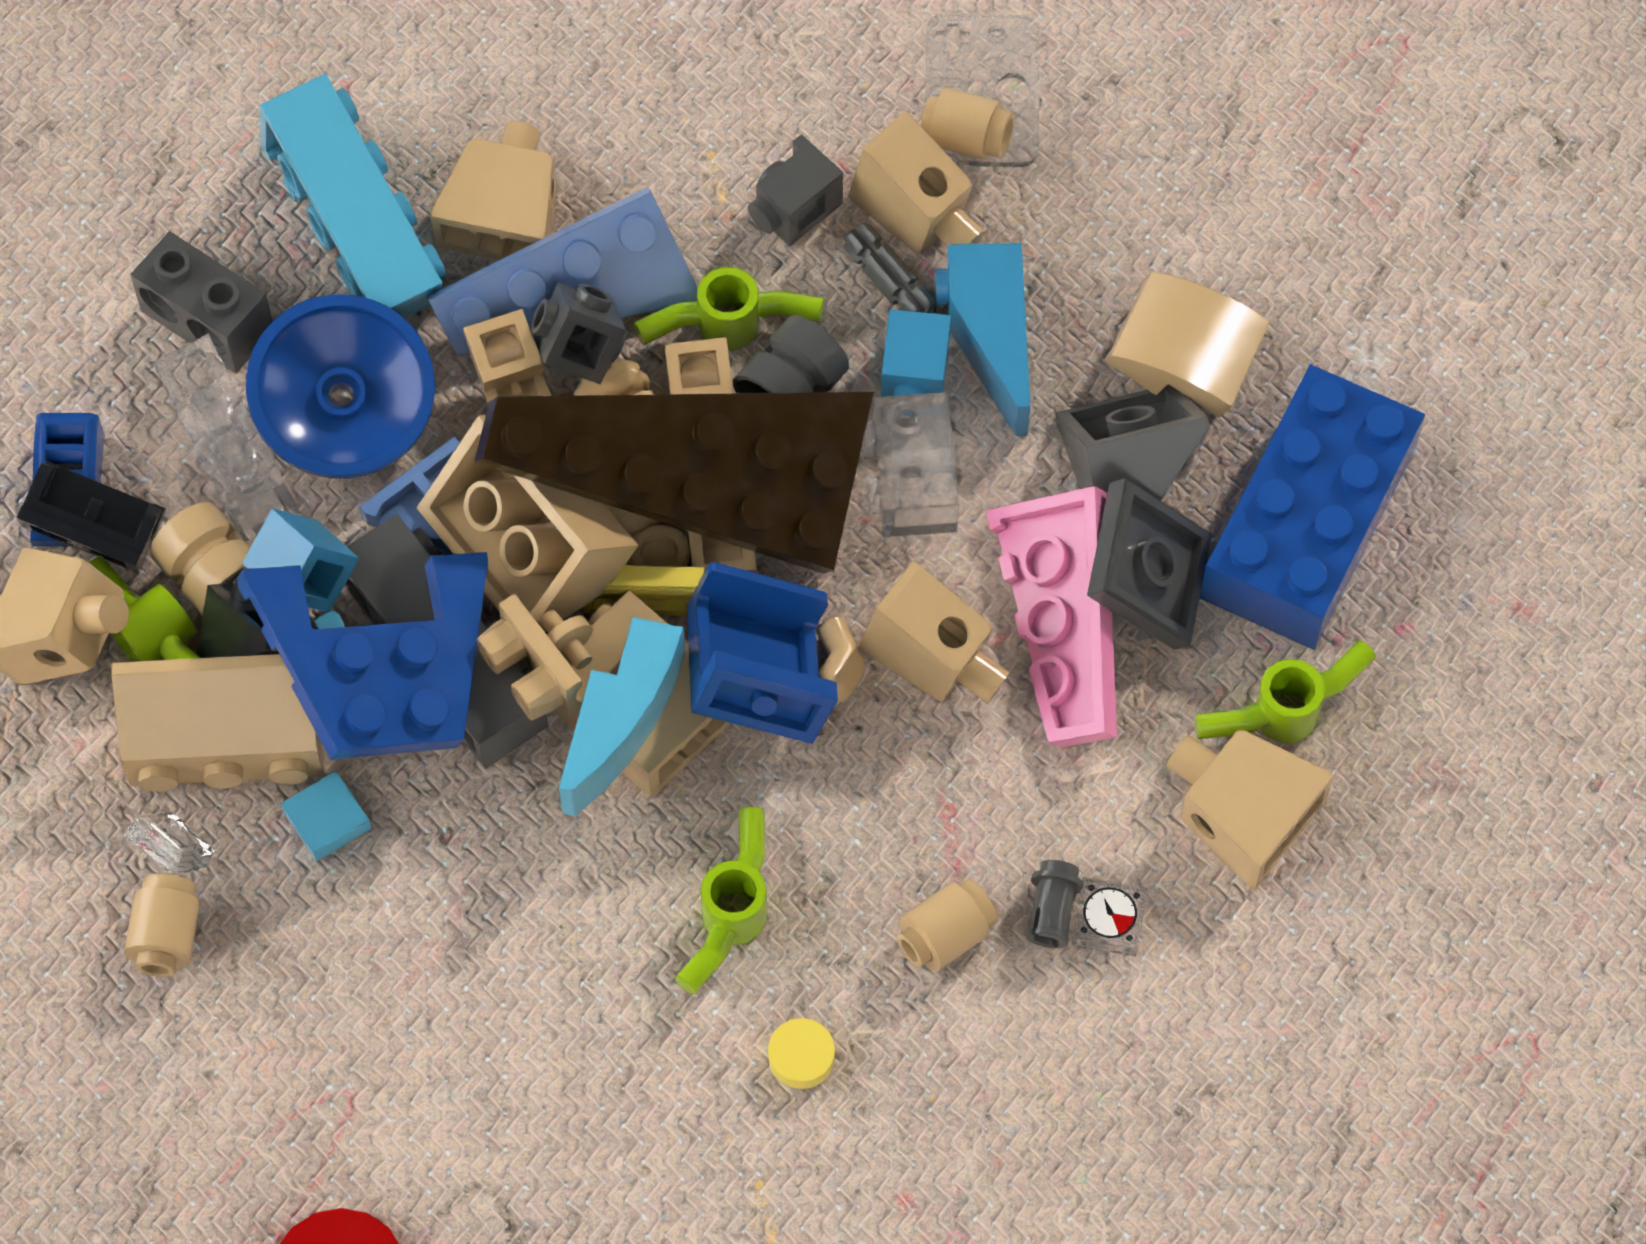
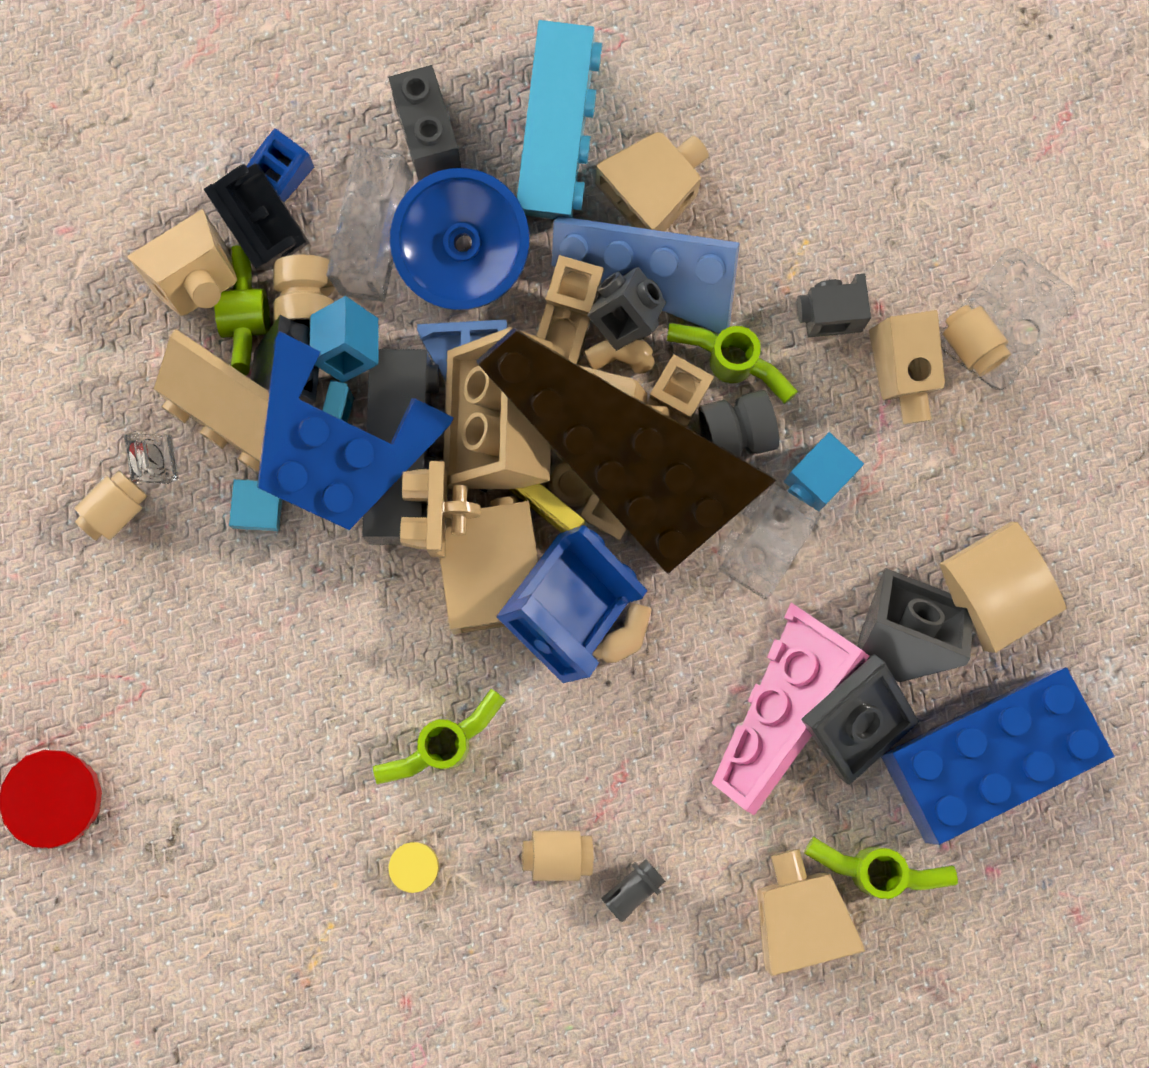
camera: 35 degrees right, 15 degrees up
medium azure slope [559,617,685,816] -> none
dark grey axle [844,223,936,314] -> none
tan torso [858,560,1010,704] -> none
dark azure slope [935,243,1030,436] -> none
tile [1071,877,1148,957] -> none

